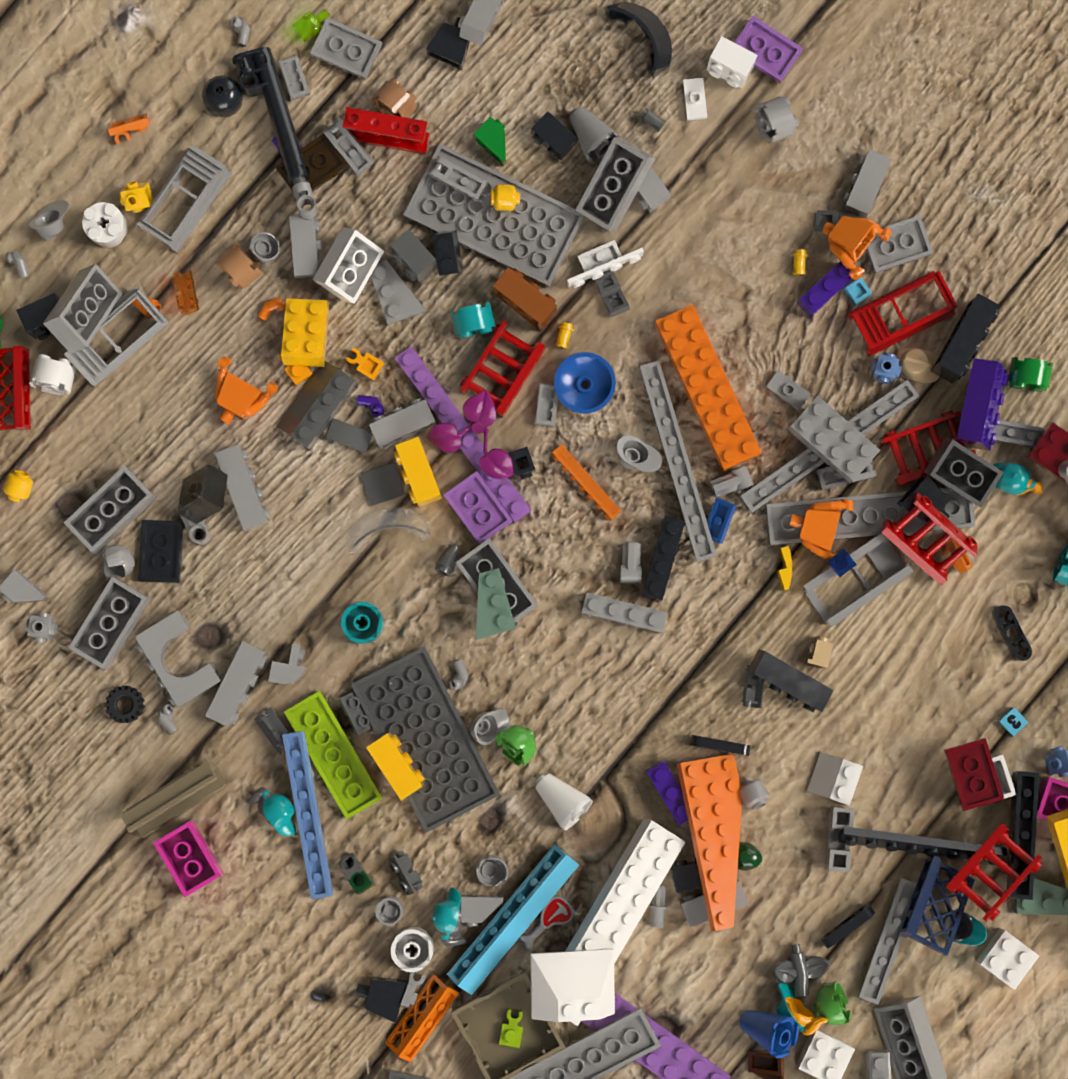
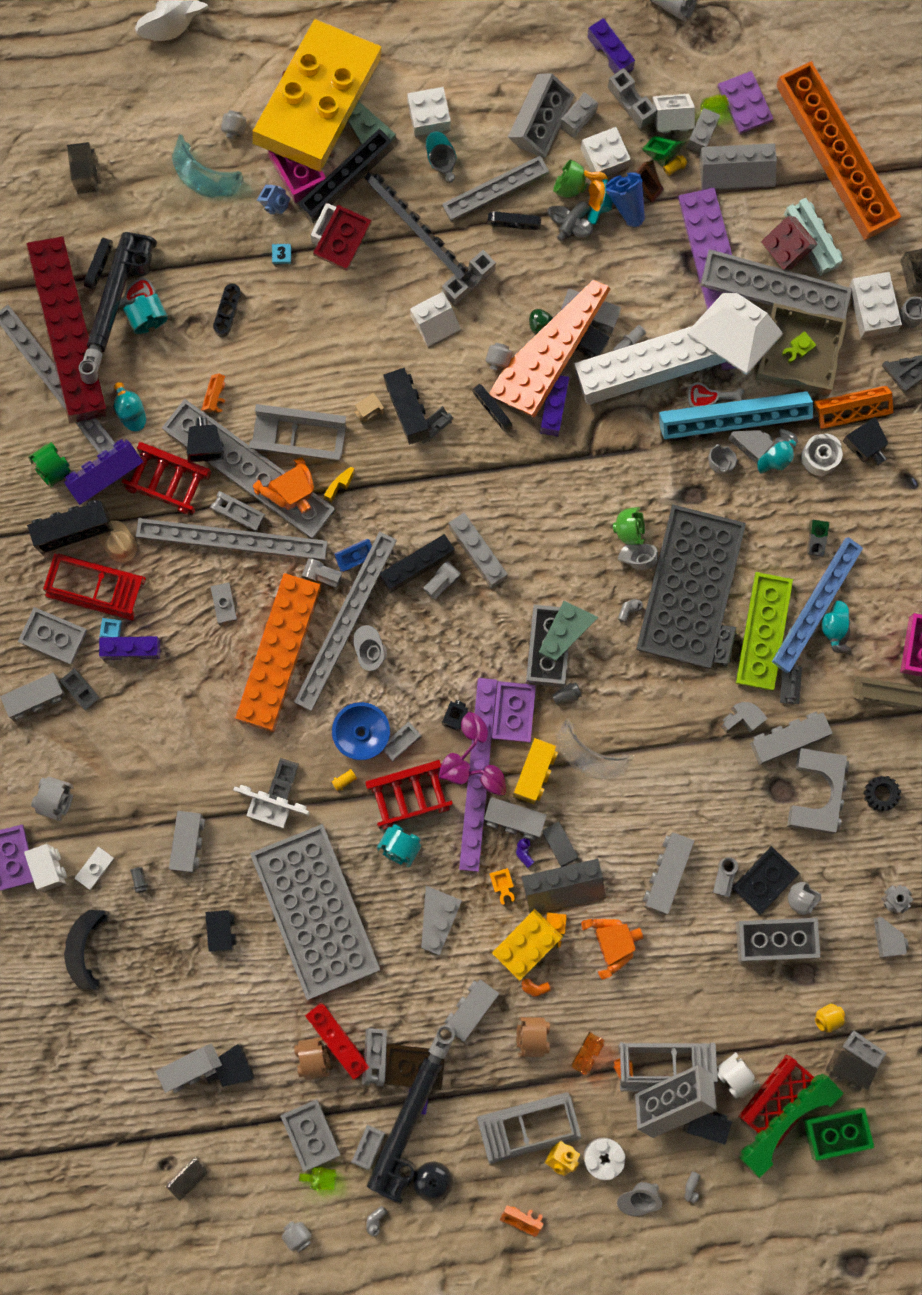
camera: 140 degrees left, 5 degrees down
light grey brick [68,577,152,670] -> none
light grey arm [159,703,178,735] -> none
clear smoke brick [177,464,228,524] -> none
light grey hair [249,232,280,263] -> none
white brick [313,227,384,304] -> none
teal brick [341,602,384,644] -> none
dark grey piece [361,463,405,506] -> none
yellow brick [366,733,425,801] -> none
light grey wheel [375,895,404,926] -> none
dark grey hinge [388,851,423,895] -> none
dark grey brick [390,229,438,284] -> none
light grey plate [400,972,425,1009] -> none
light grey plate [428,156,487,201] -> none
black brick [432,230,463,276] -> none
green slope [473,117,506,166] -> none
yellow head [490,184,520,211] -> none
dark orange brick [493,267,557,331] -> none
white cone [536,774,593,831] -> none
orange piece [552,444,621,520] -> none
light grey cone [569,107,621,164] -> none
light grey brick [576,137,656,231] -> none
light grey brick [788,396,880,484] -> none
yellow pin [792,249,808,276] -> none
orange torso [823,216,891,280] -> none
clear blue plate [827,548,857,578] -> none
medium blue brick [871,353,902,384] -> none
red fence [881,492,978,586] -> none
dark blue fence [898,855,975,956] -> none
dark grey brick [923,437,1004,507] -> none
red fence [946,823,1043,922] -> none

